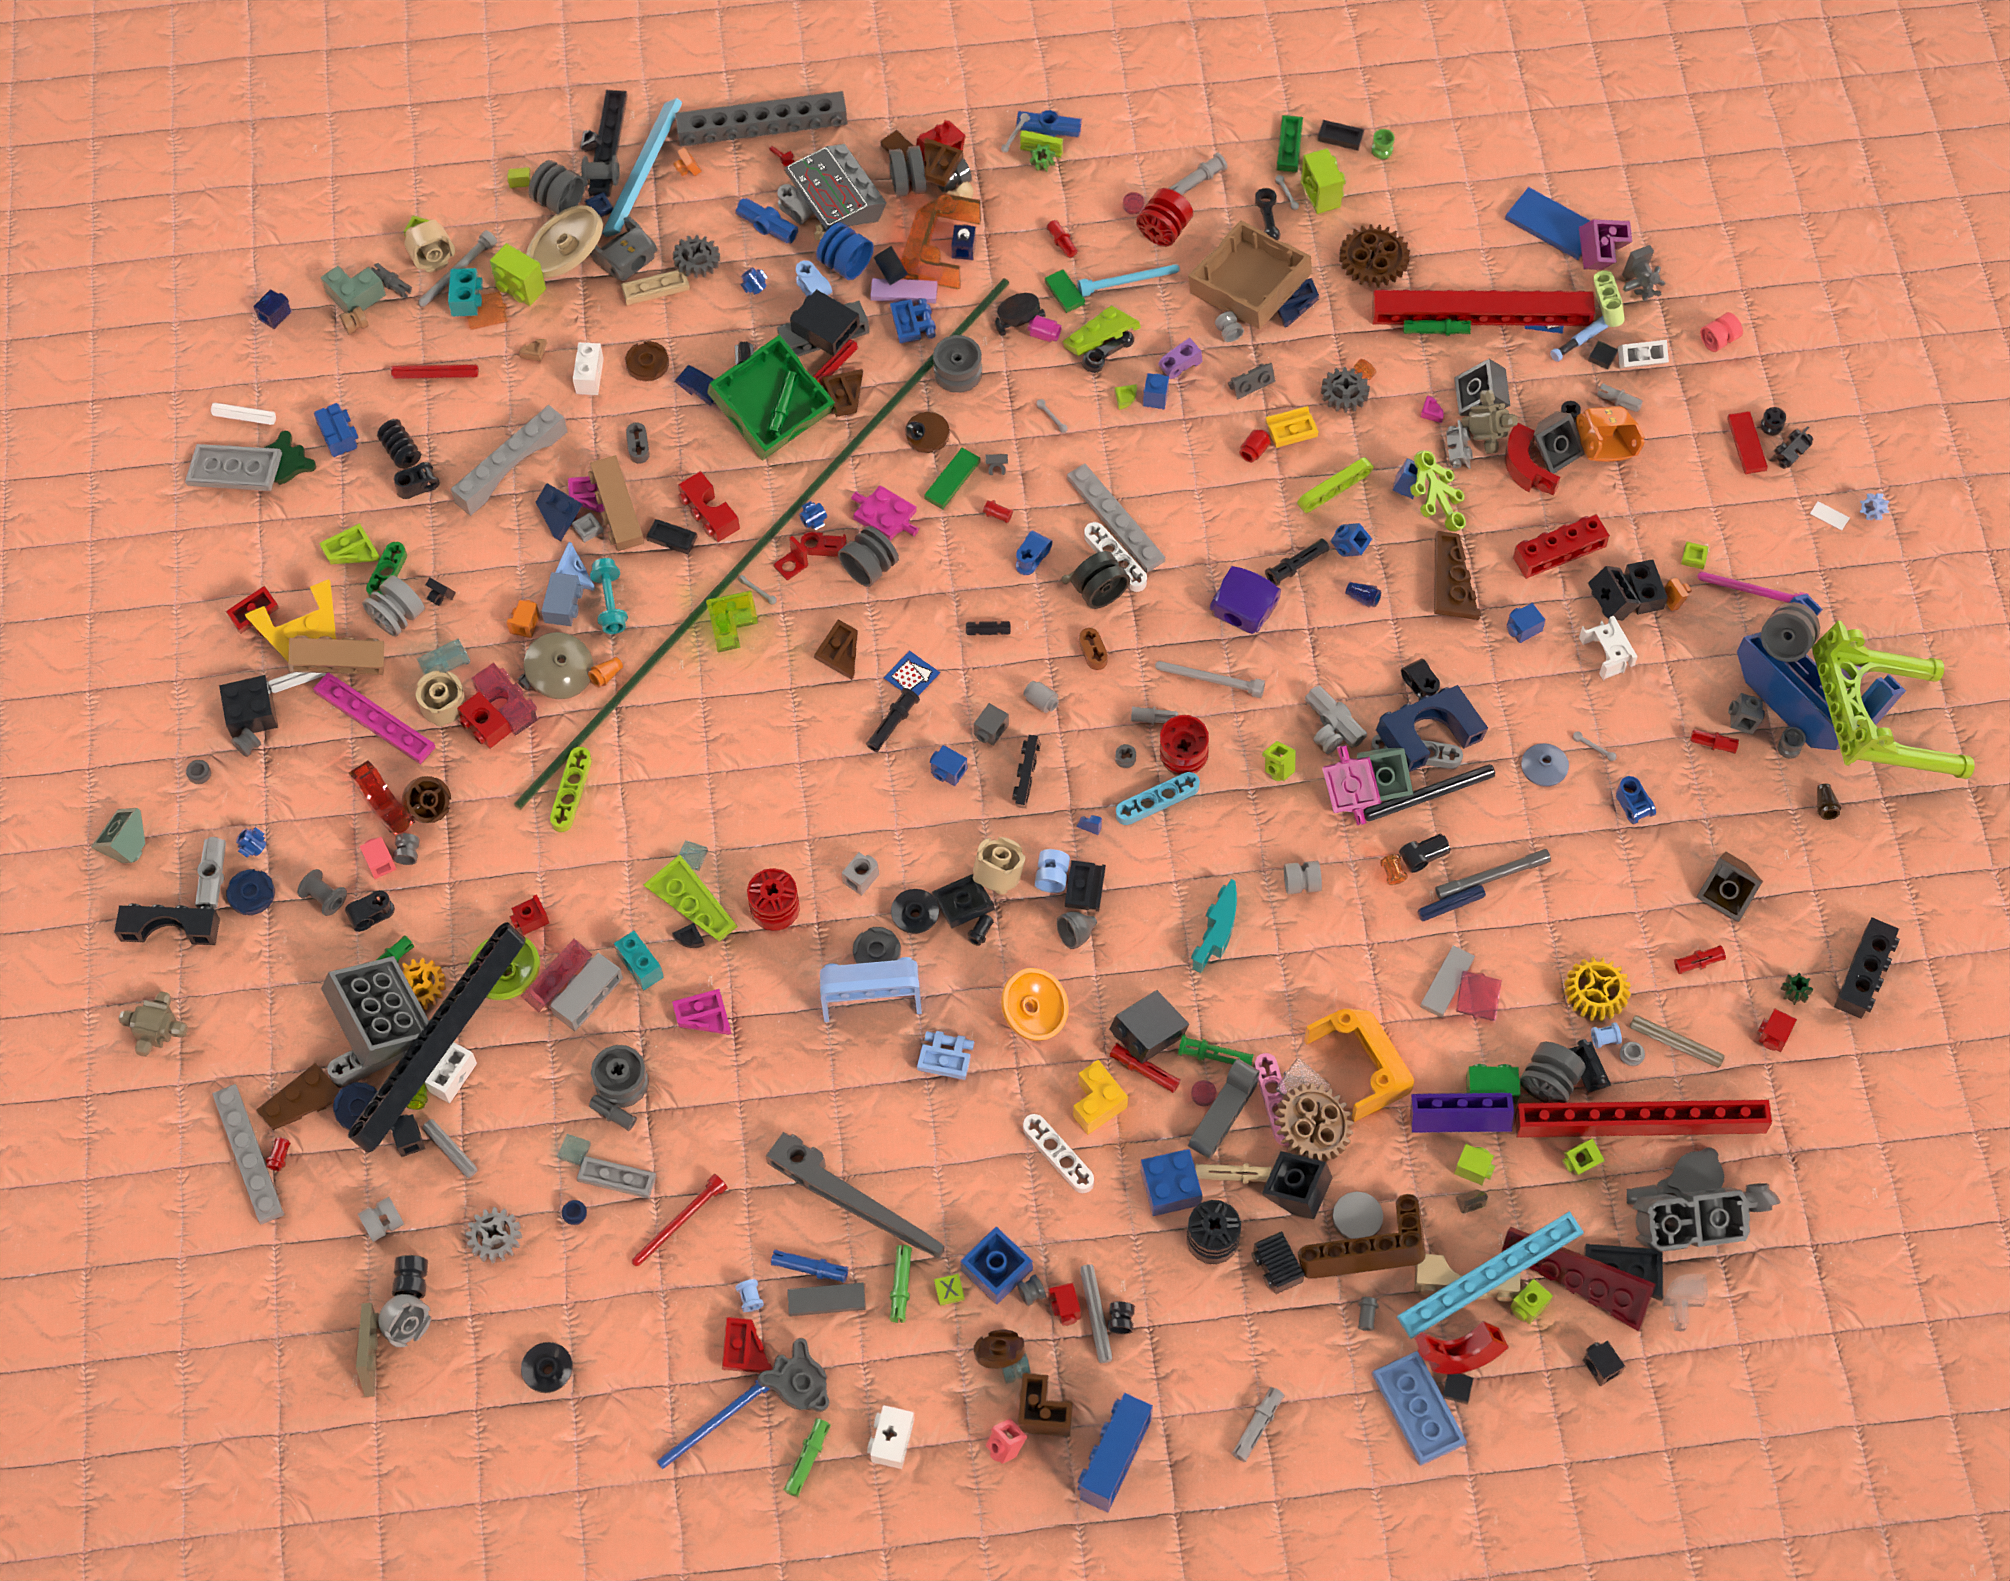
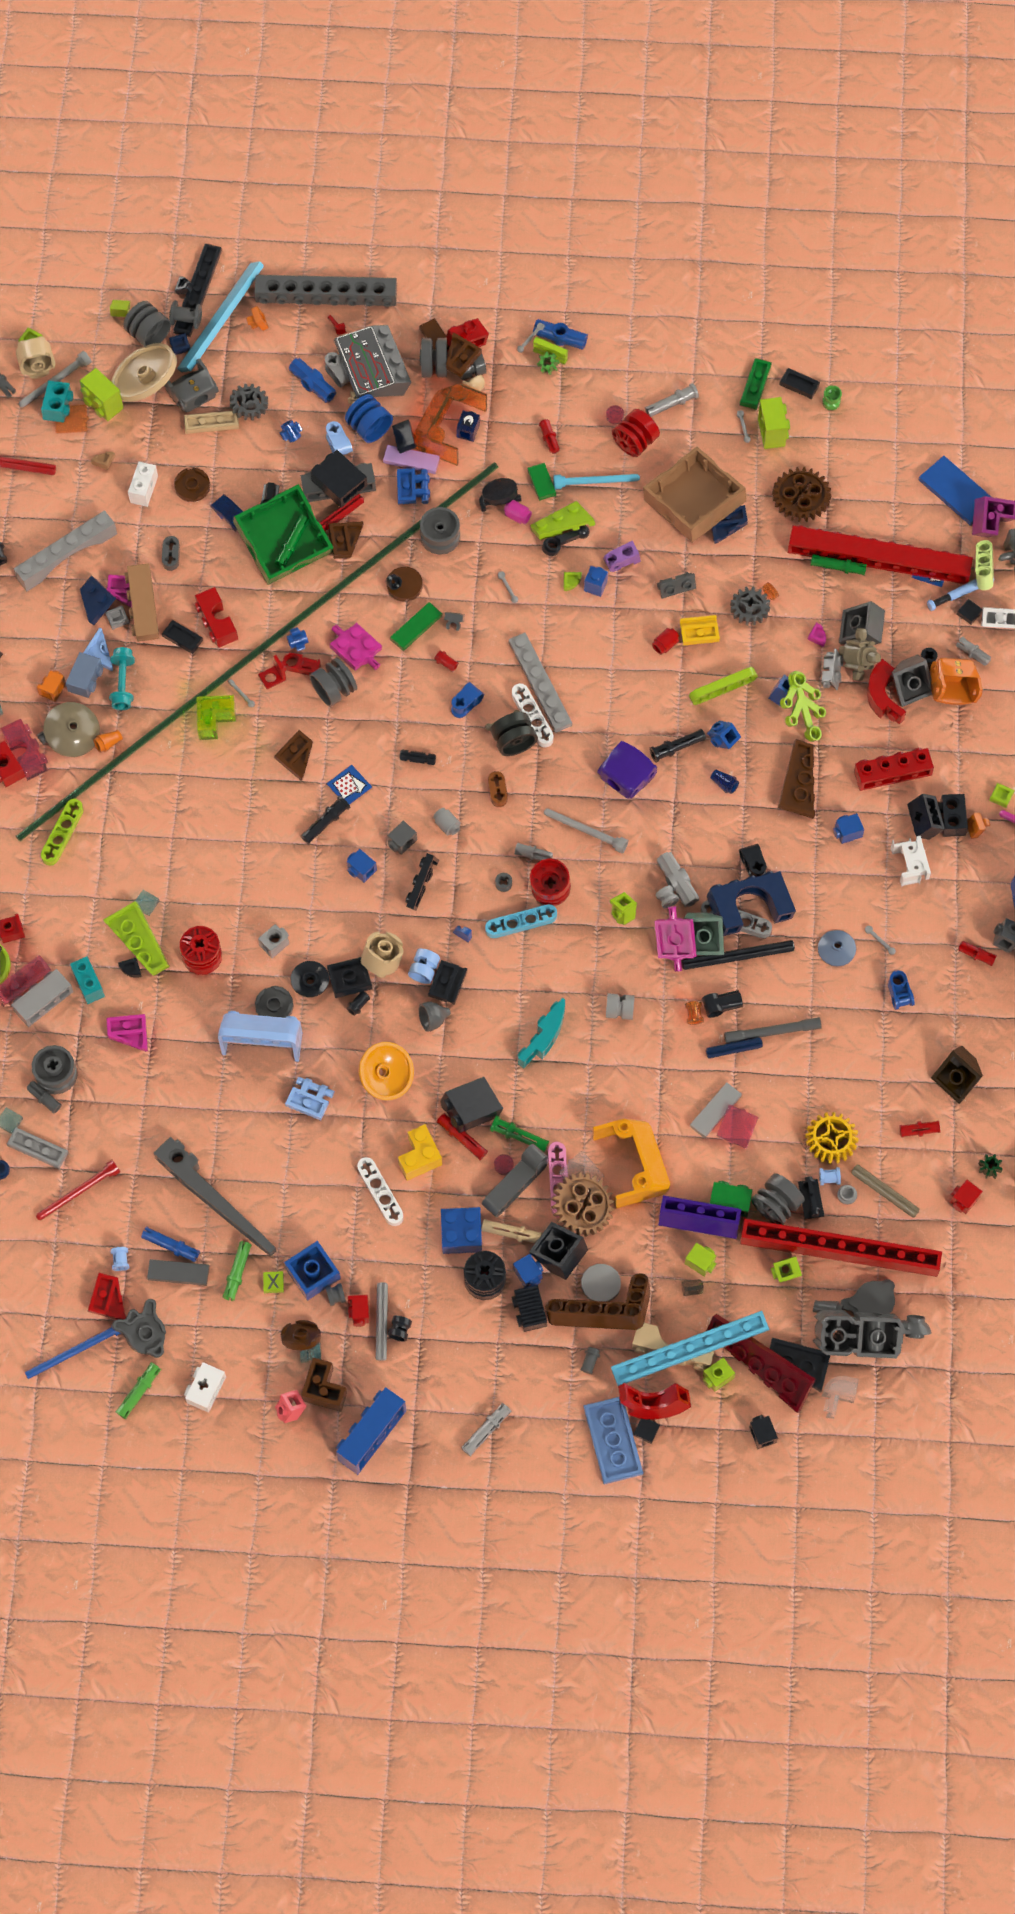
camera: 10 degrees right, 5 degrees up
light grey wheel [1215,311,1244,342] -> none
black piece [1255,188,1280,241] -> none
none -> blue brick [513,1254,544,1287]

